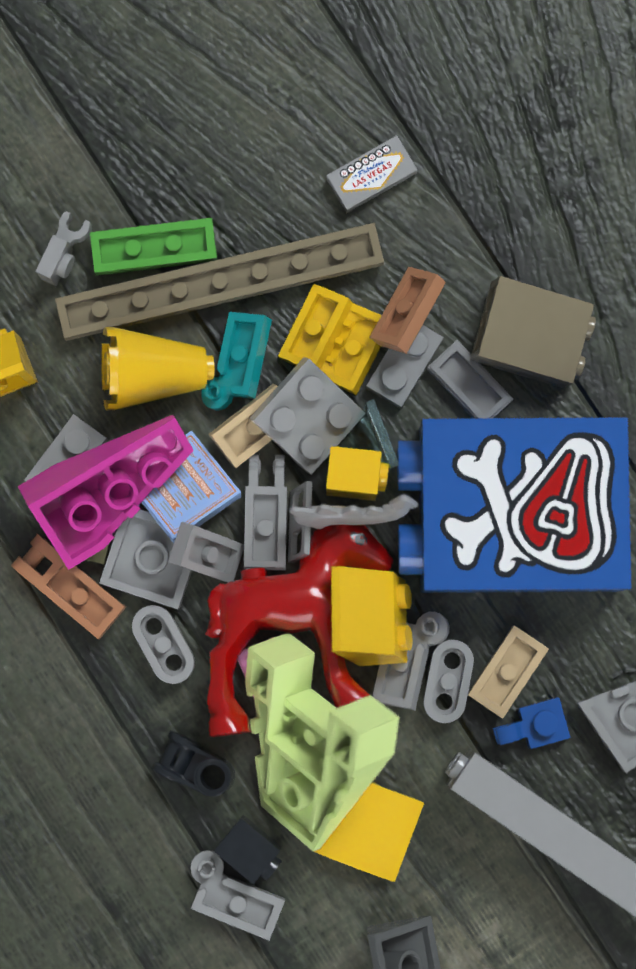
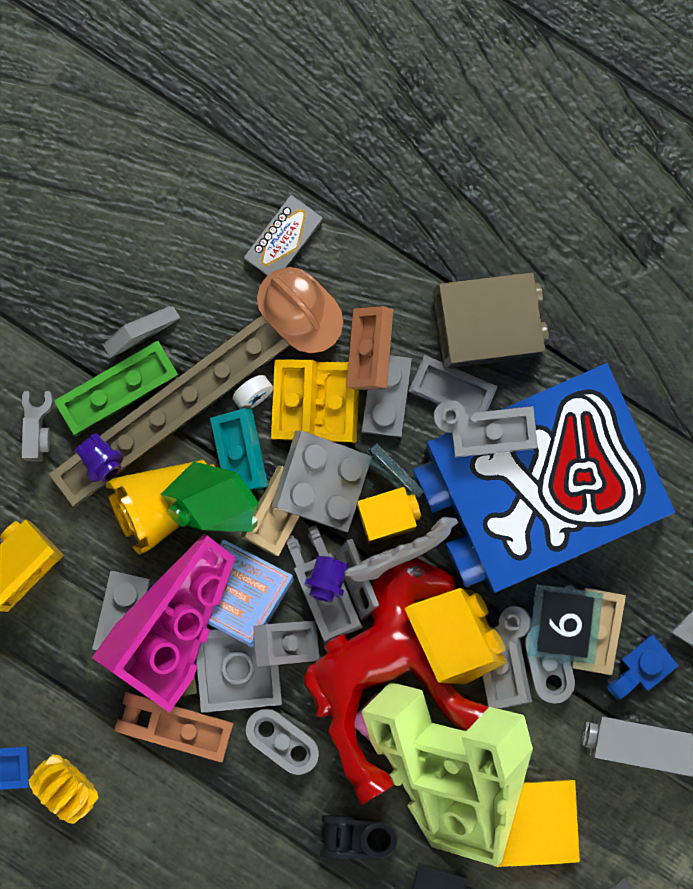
camera: 30 degrees left, 0 degrees up
none -> dark purple hose [75,433,123,482]
none -> light grey tile [103,306,180,358]
none -> green slope [160,461,259,532]
none -> white tile [233,375,273,409]
none -> nougat piece [257,267,344,353]
none -> dark purple hose [304,555,348,603]
none -> light grey hinge [434,400,538,458]
none -> piece [528,585,603,664]

